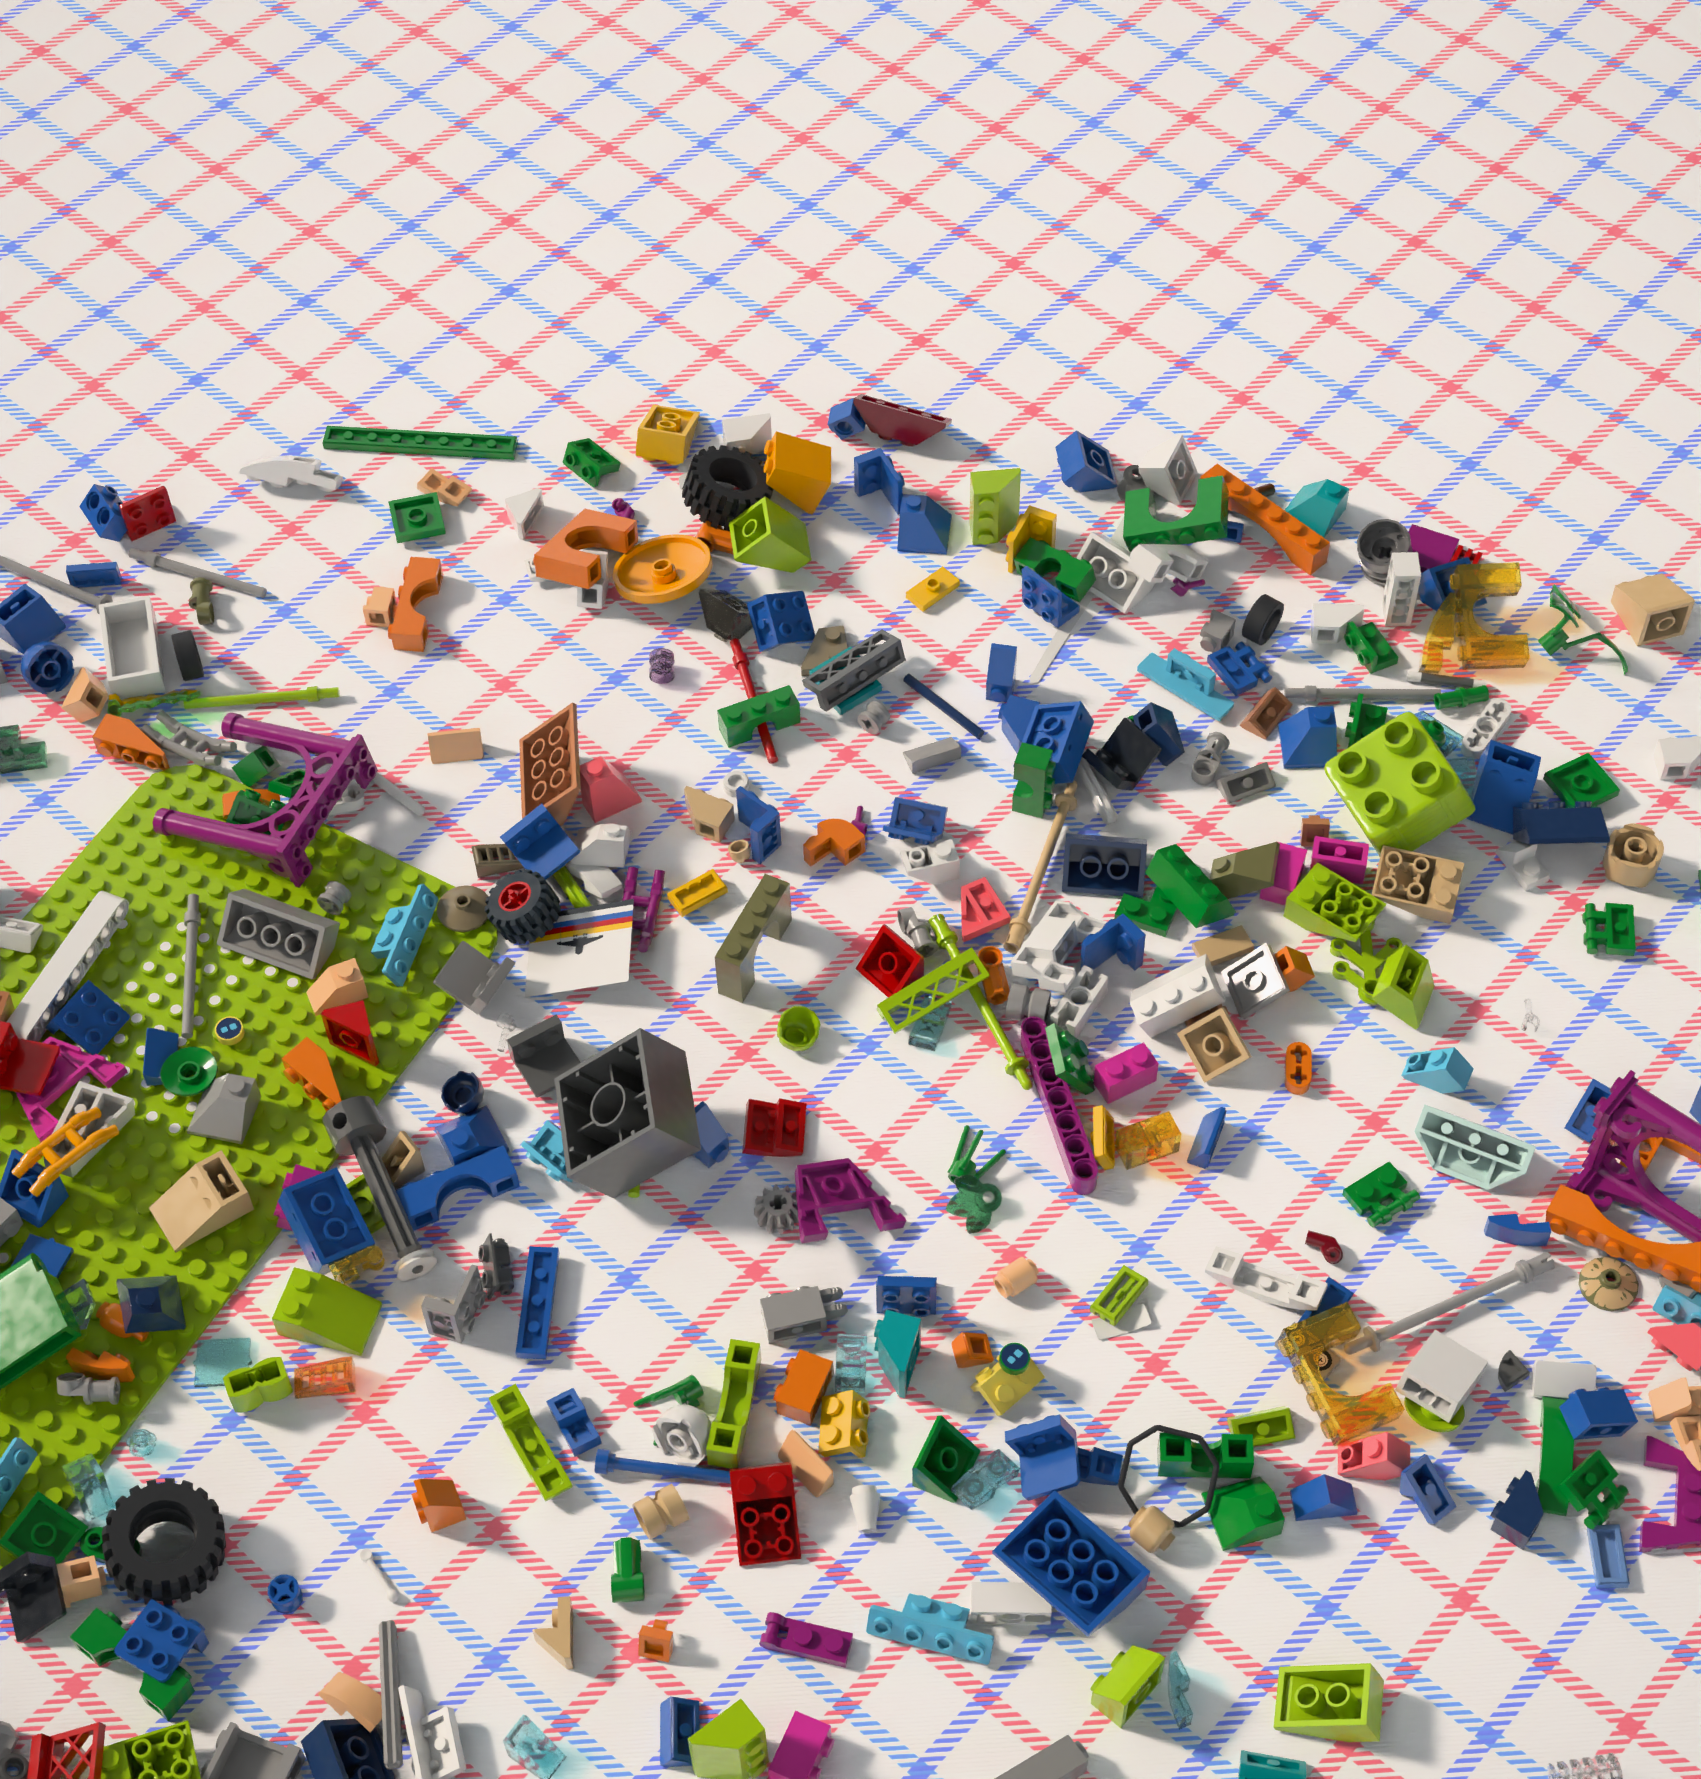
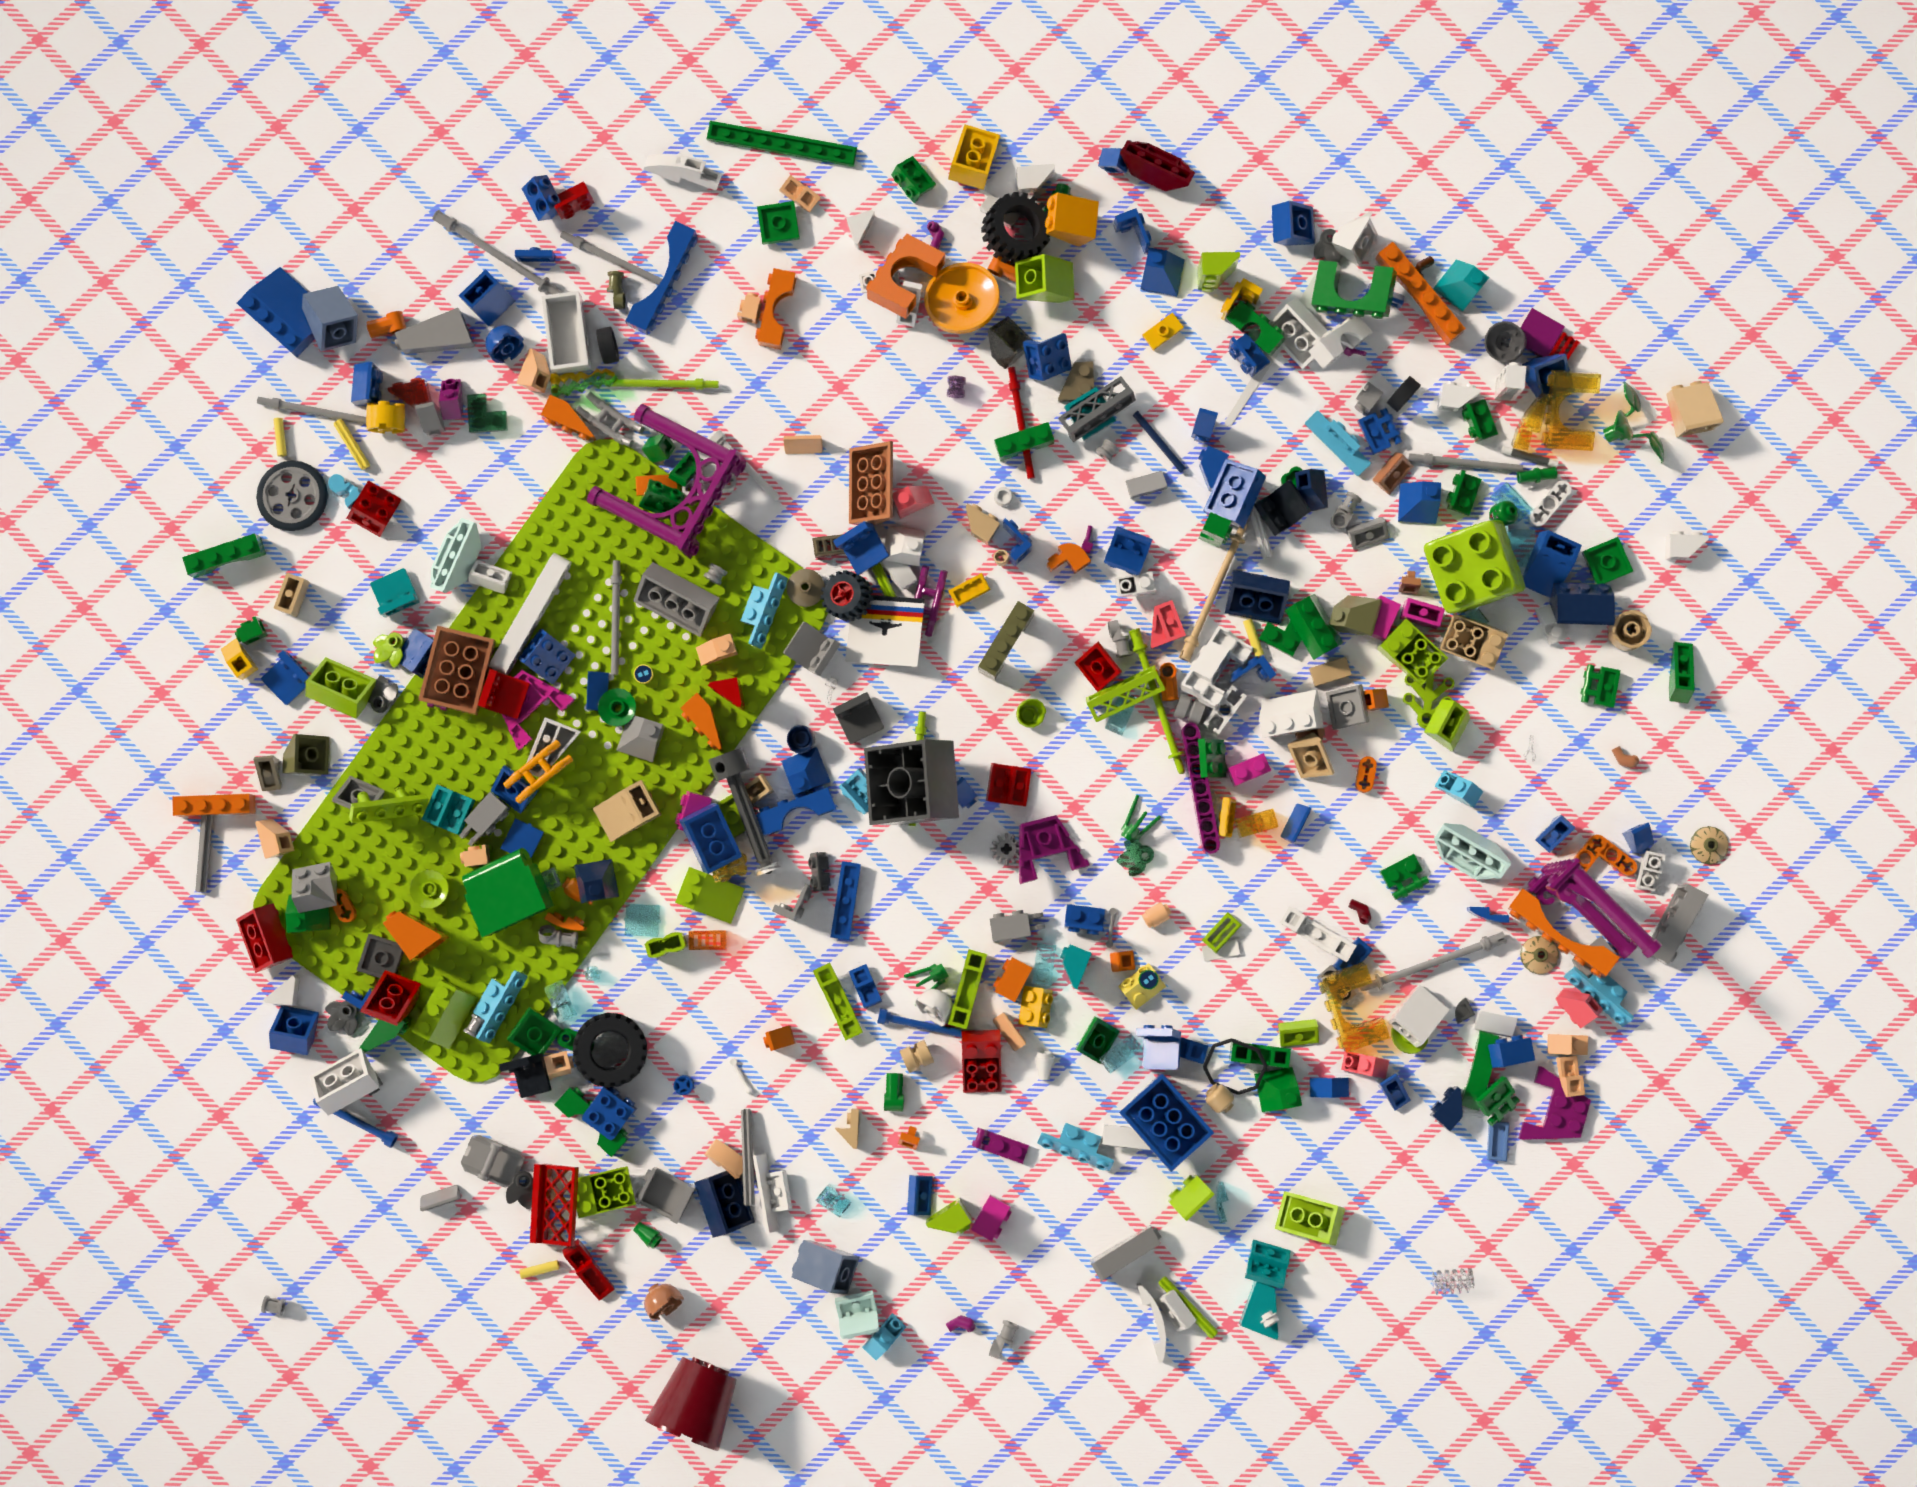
camera: 10 degrees right, 30 degrees up
none -> blue arch [625,221,698,335]
none -> light grey hinge [1106,908,1117,948]
none -> light yellow piece [1243,619,1264,657]
none -> nougat arm [1611,746,1639,768]

